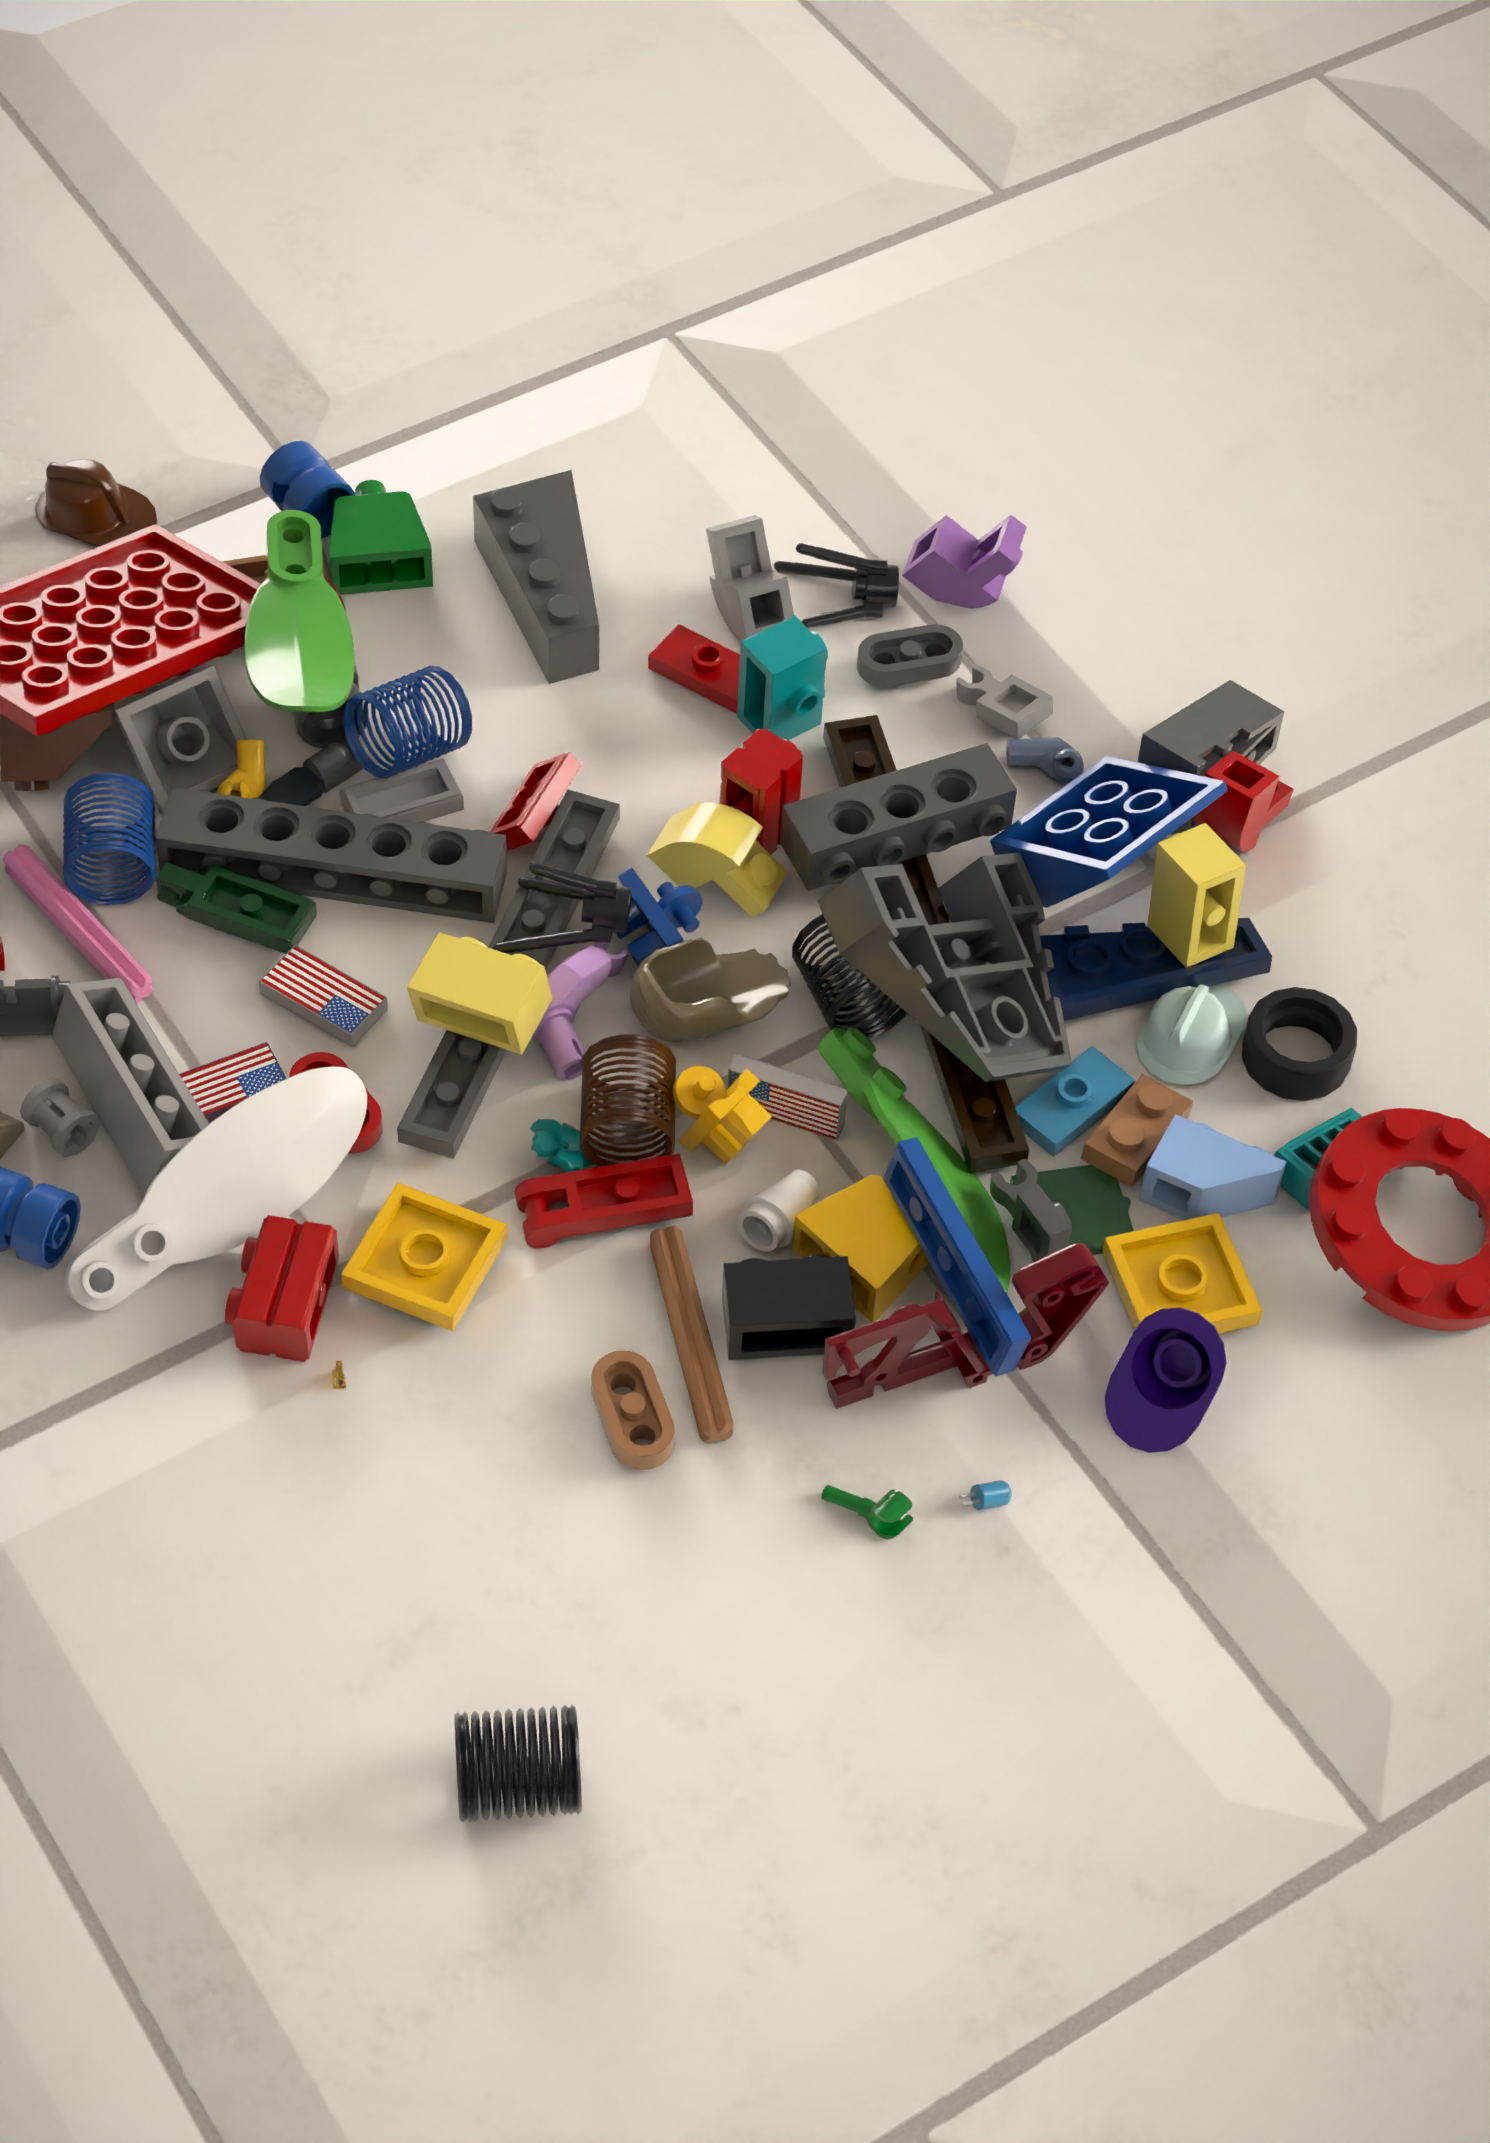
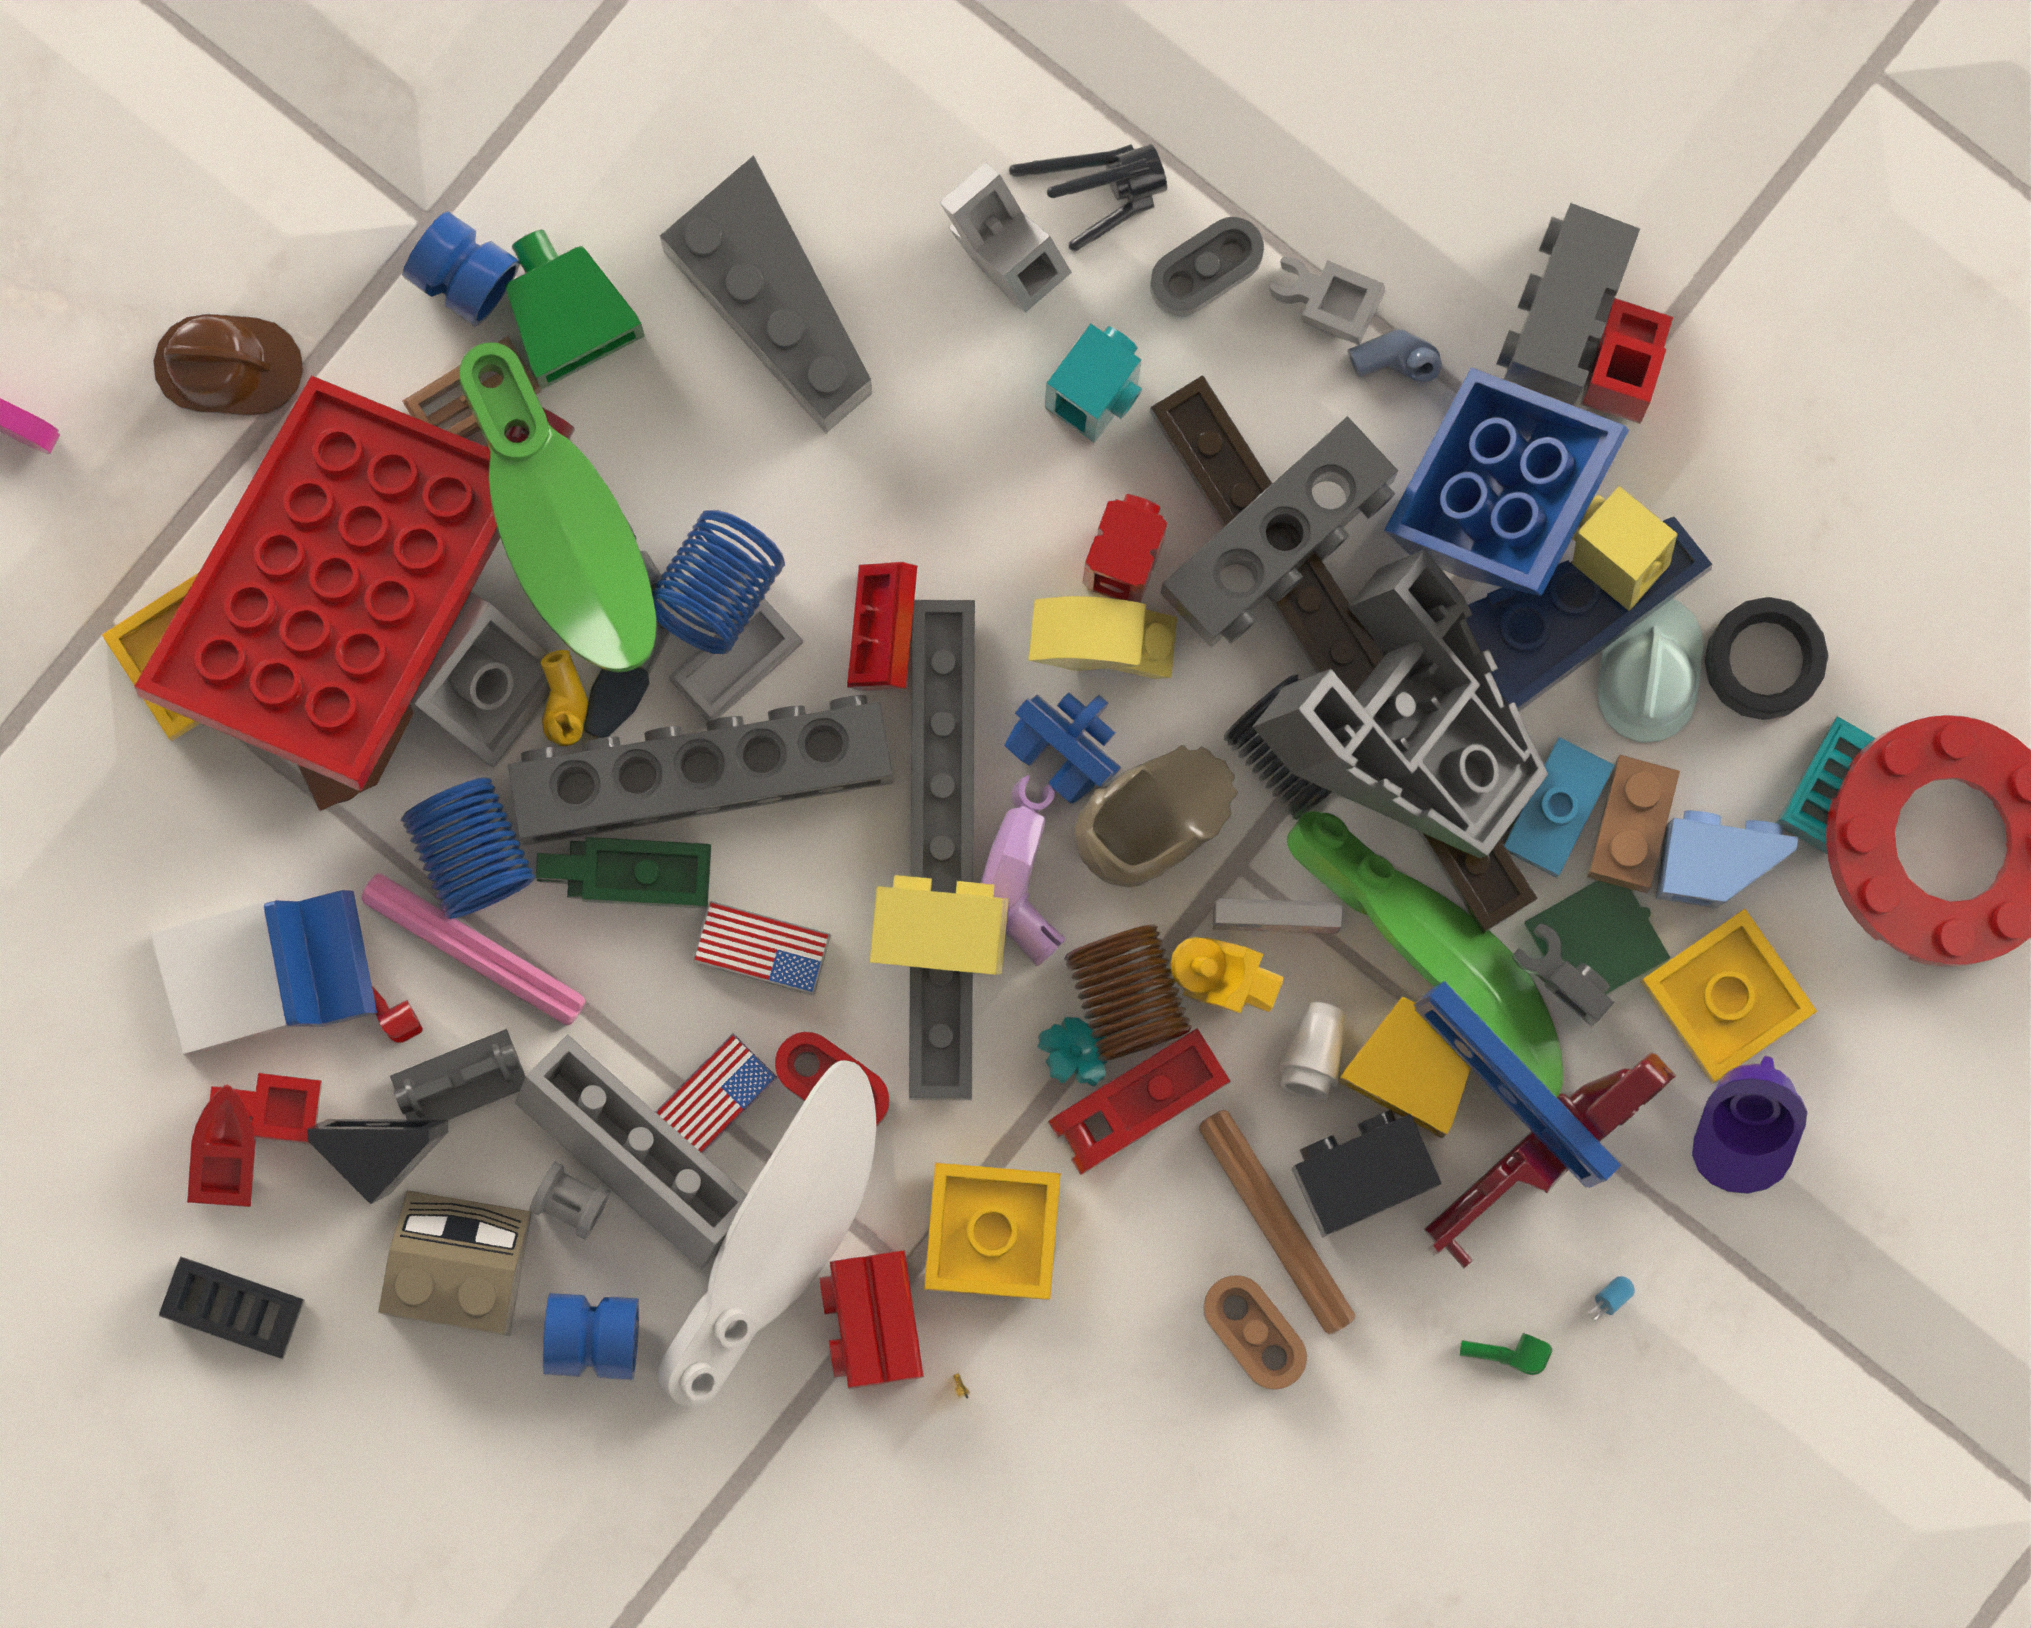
camera: 20 degrees left, 30 degrees up
black plant [493,862,632,953] -> none
red plate [648,624,740,714] -> none
medium lavender brick [902,515,1027,609] -> none

